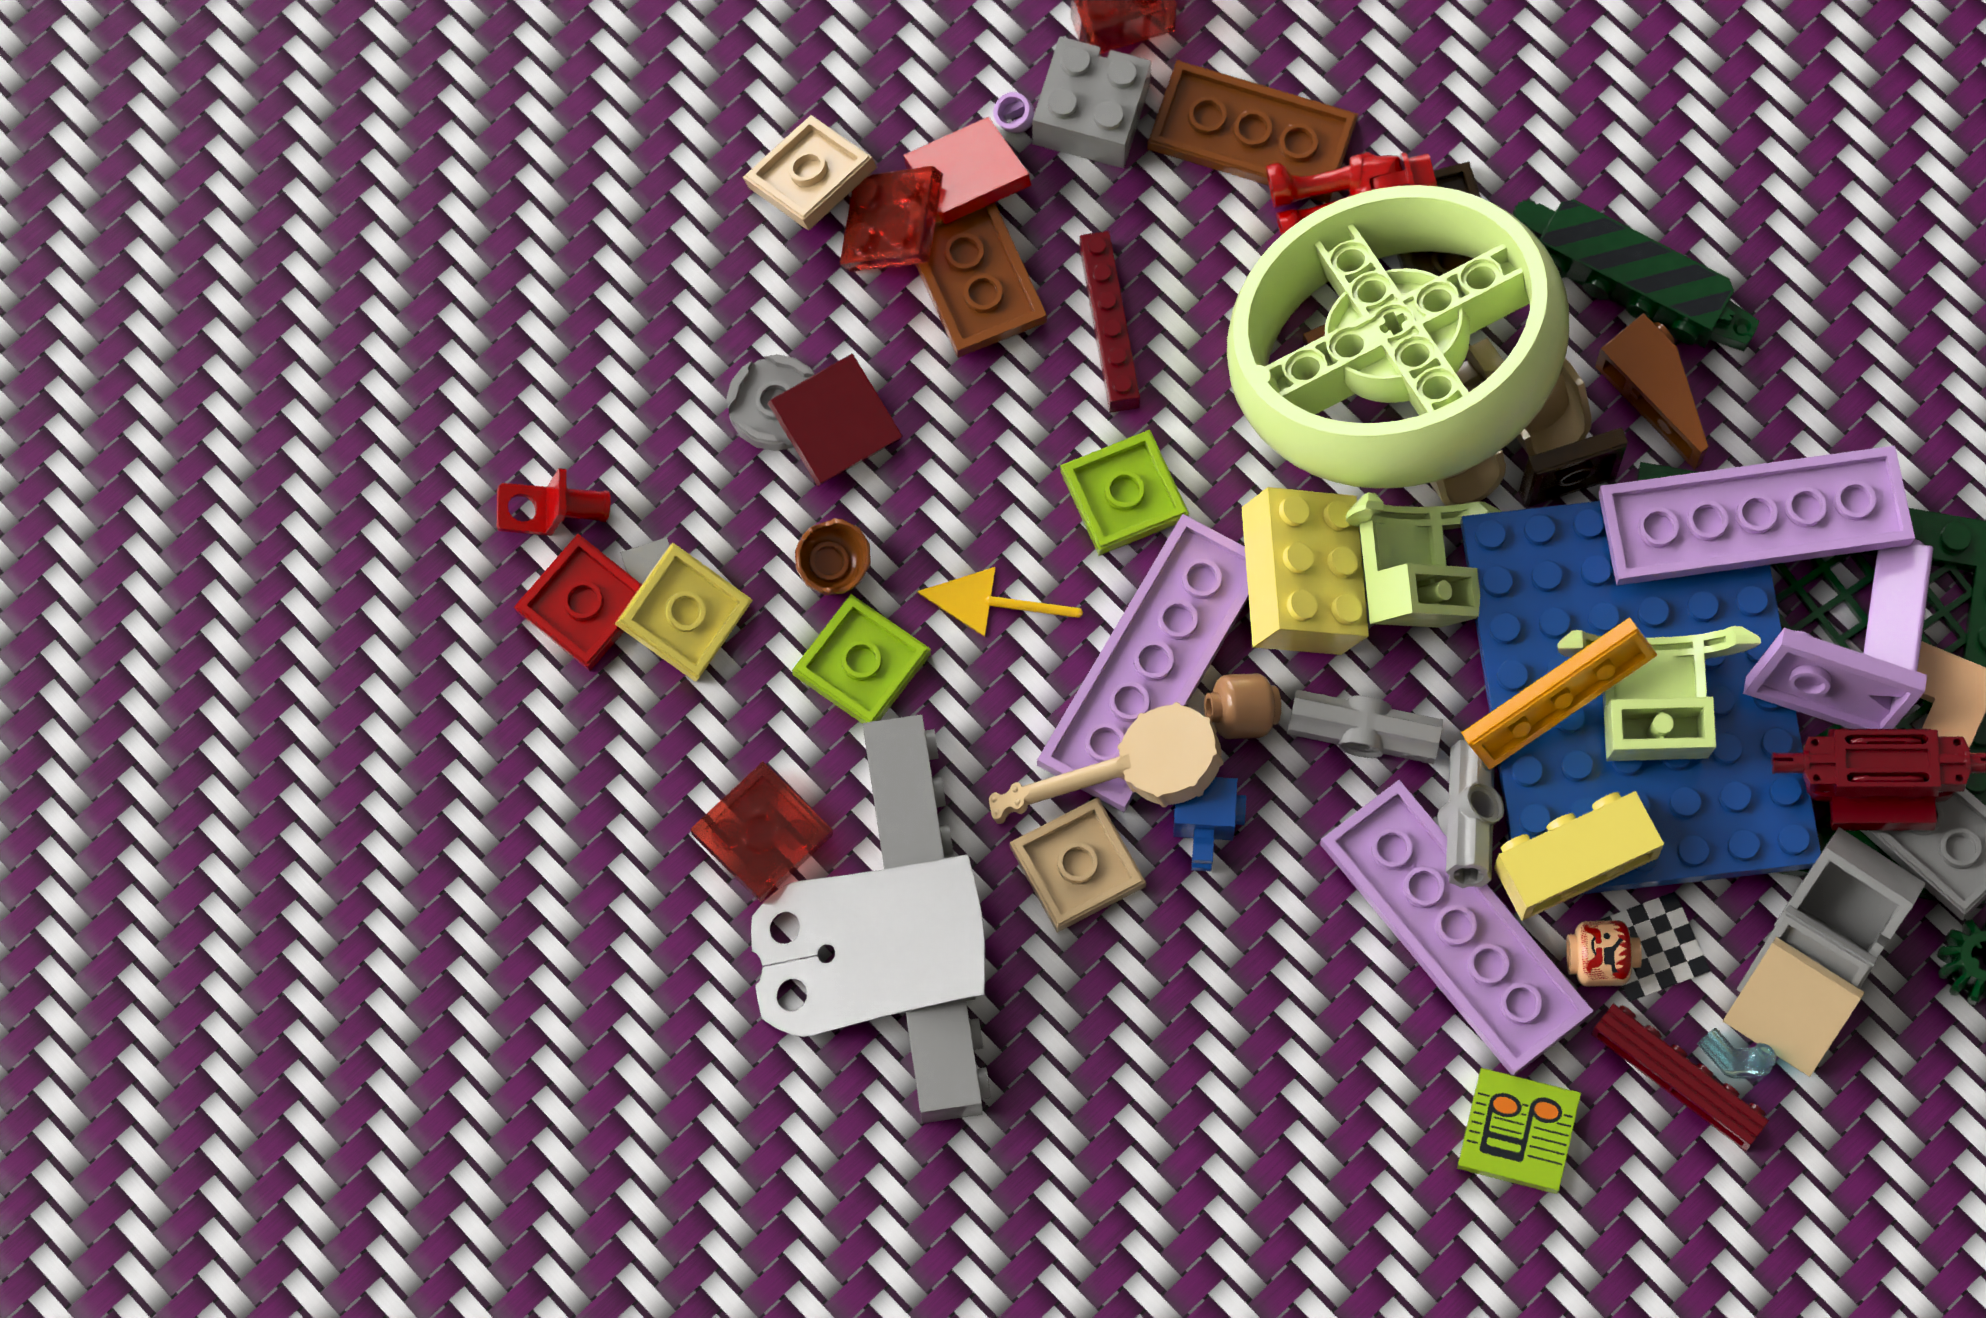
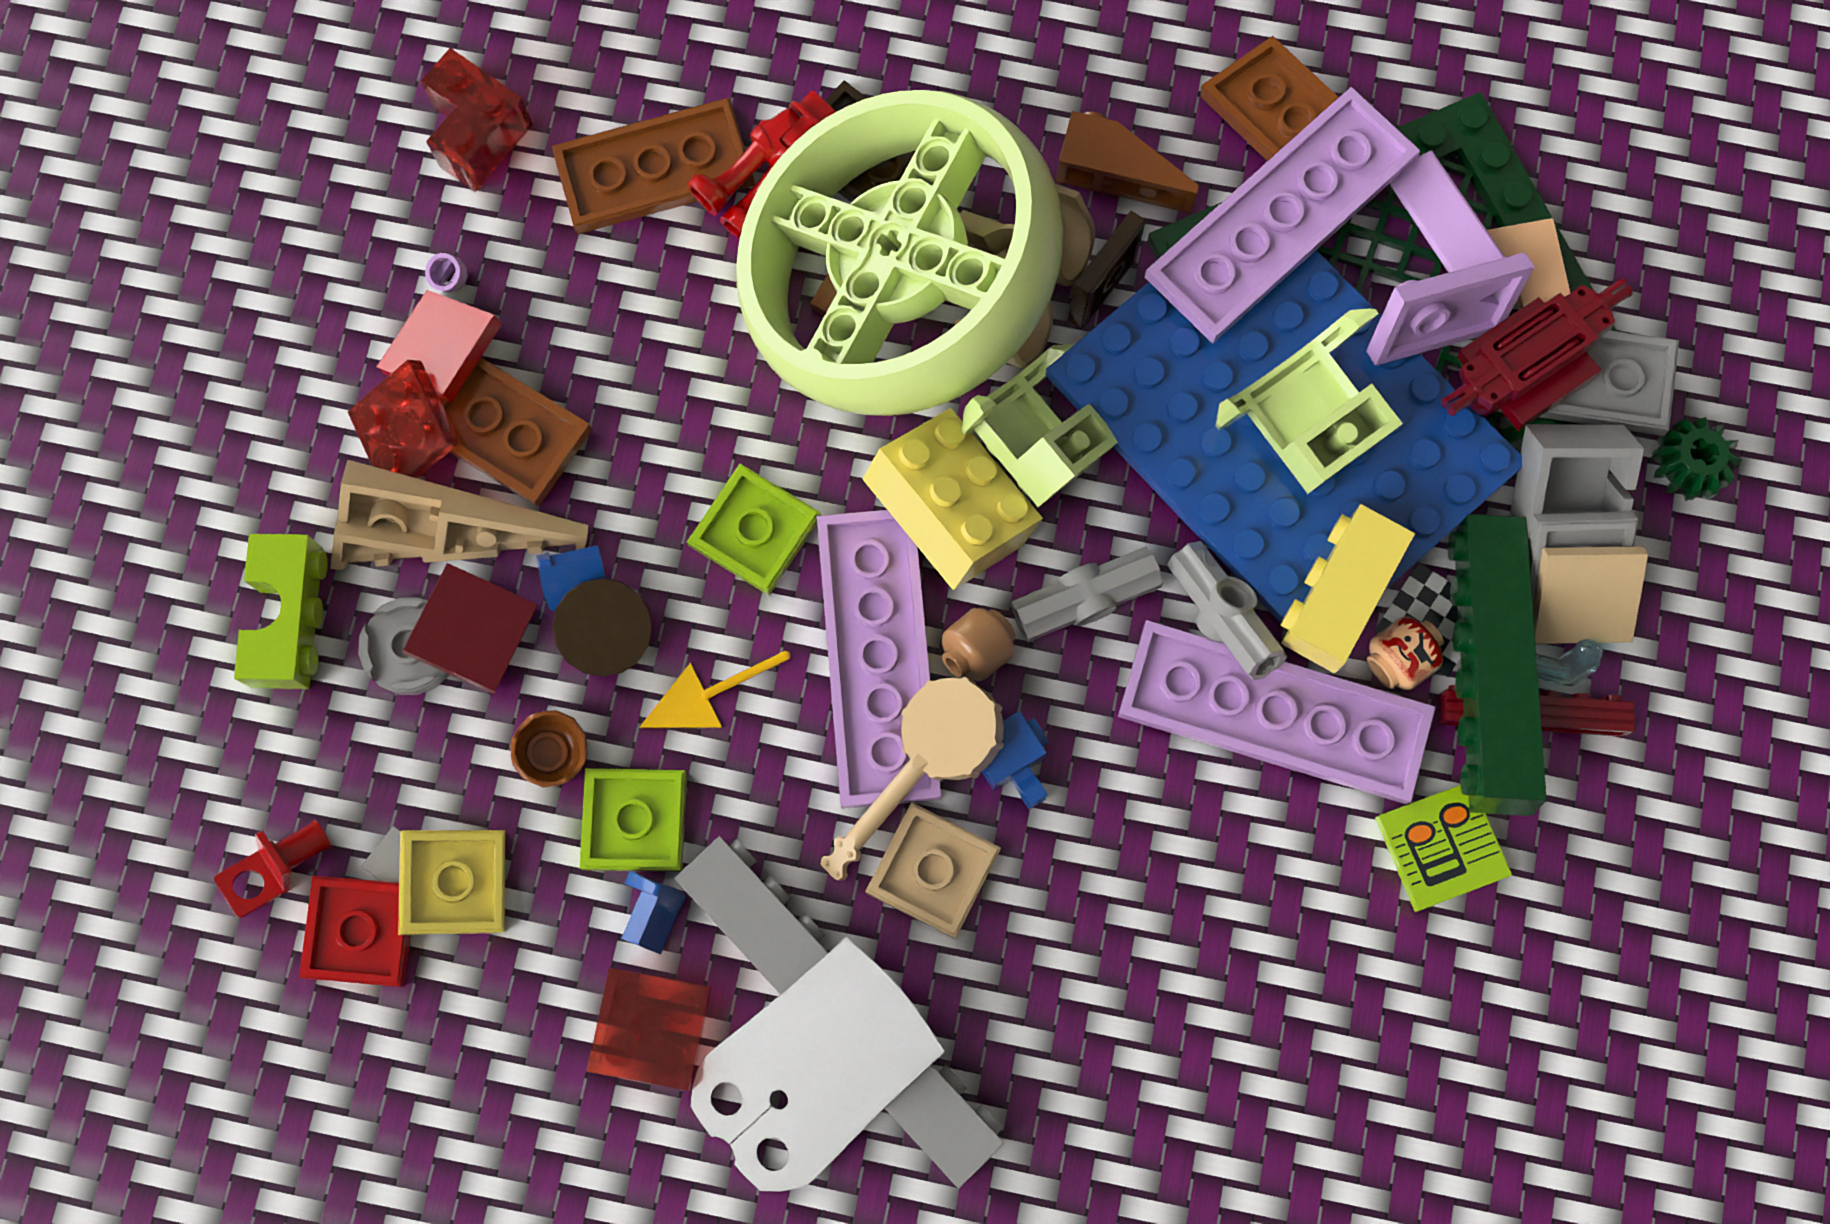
camera: 35 degrees left, 5 degrees up
tan tile [743,115,877,231] -> none
light grey piece [1032,36,1151,169] -> none
dark red piece [1079,231,1140,413] -> none
light orange tile [1461,617,1657,770] -> none
dark green hinge [1512,199,1760,352] -> none
none -> lime arch [234,533,328,689]
none -> tan wedge [330,460,589,570]
none -> blue tile [536,545,606,611]
none -> dark brown tile [552,577,653,677]
none -> blue tile [621,871,686,955]
none -> dark orange plate [1201,36,1339,161]
none -> dark green brick [1448,514,1547,816]

